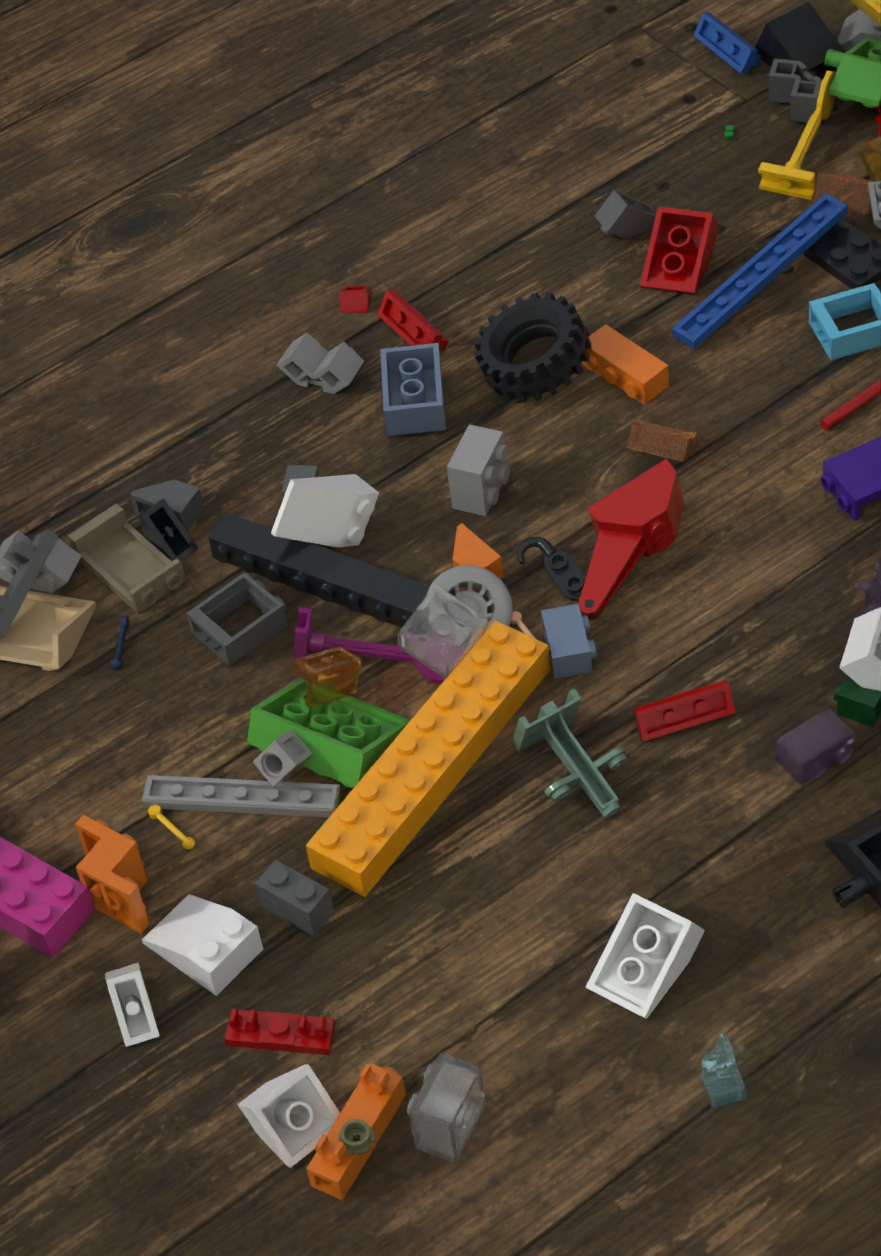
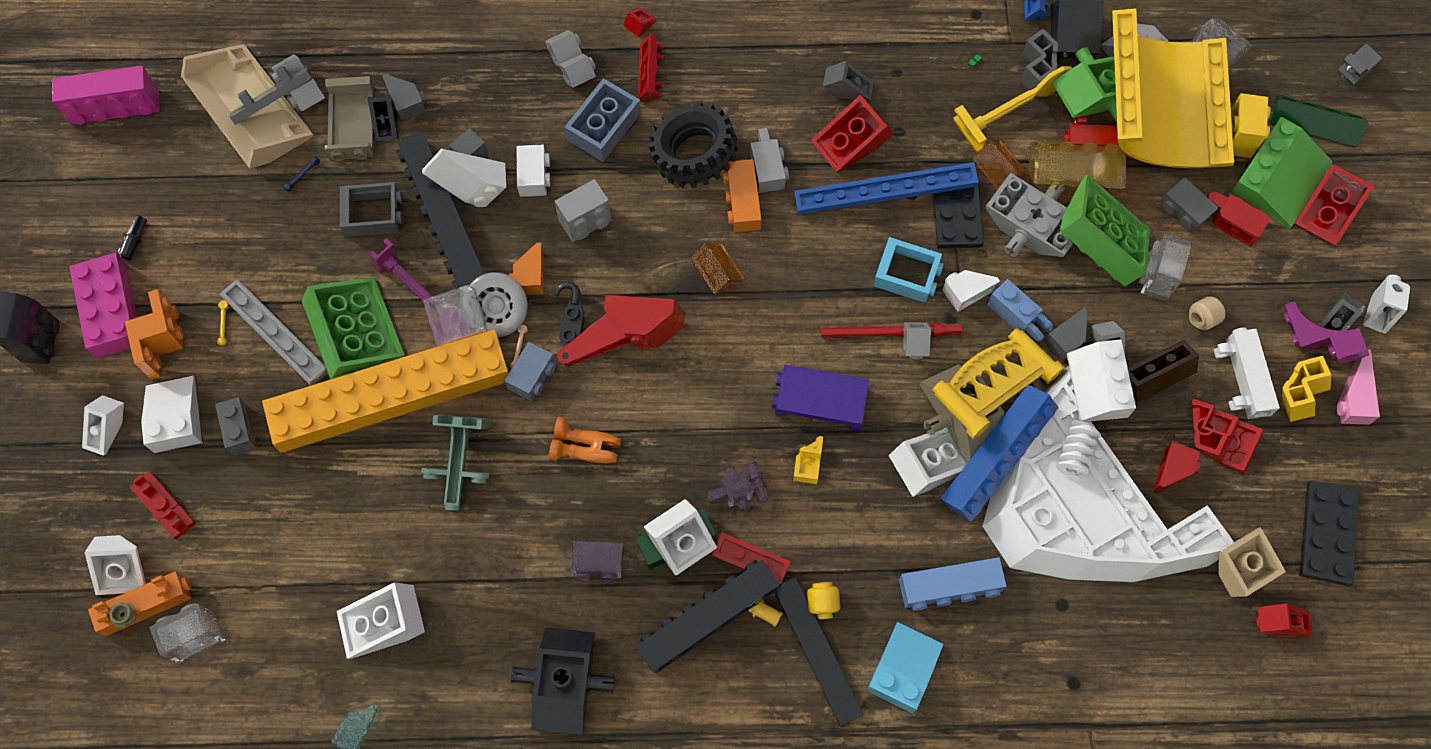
camera: 30 degrees right, 20 degrees up
light grey brick [252,729,313,787] -> none
clear orange panel [291,646,361,707] -> none
red plate [633,680,736,742] -> none
none -> white brick [517,145,551,197]
none -> orange piece [549,417,621,464]
none -> light grey hinge [750,128,789,193]

